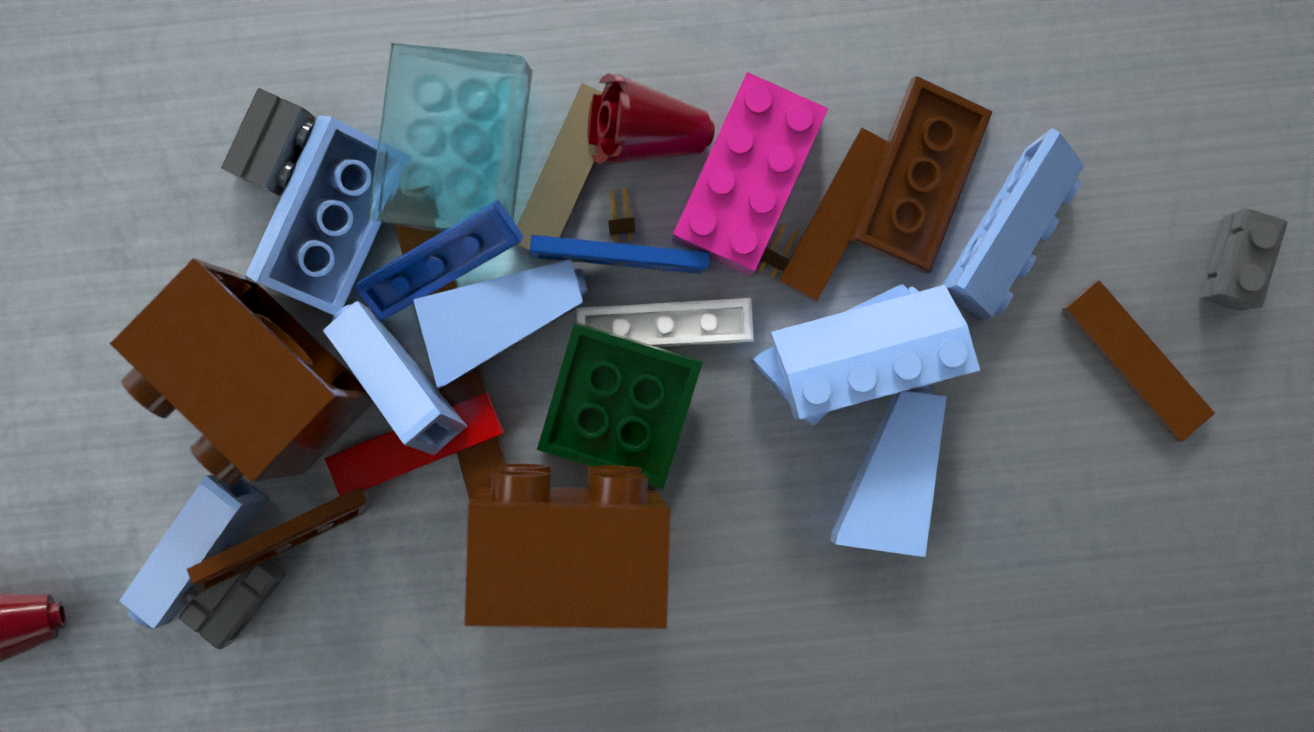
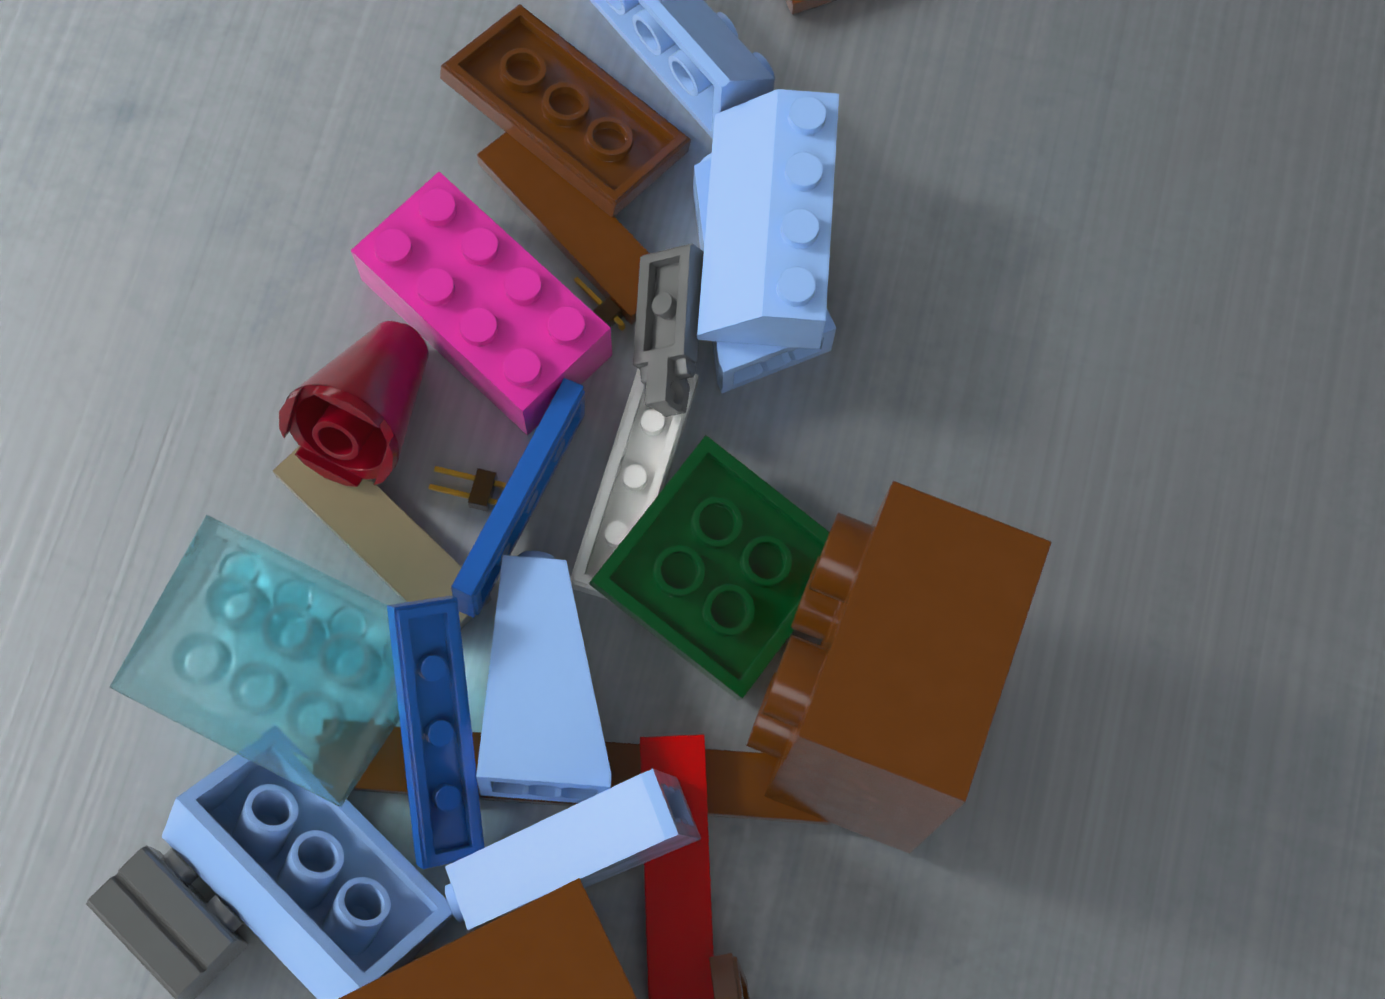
camera: 75 degrees left, 15 degrees down
light blue slope [830,385,947,557] -> none
none -> dark grey hinge [633,243,704,417]

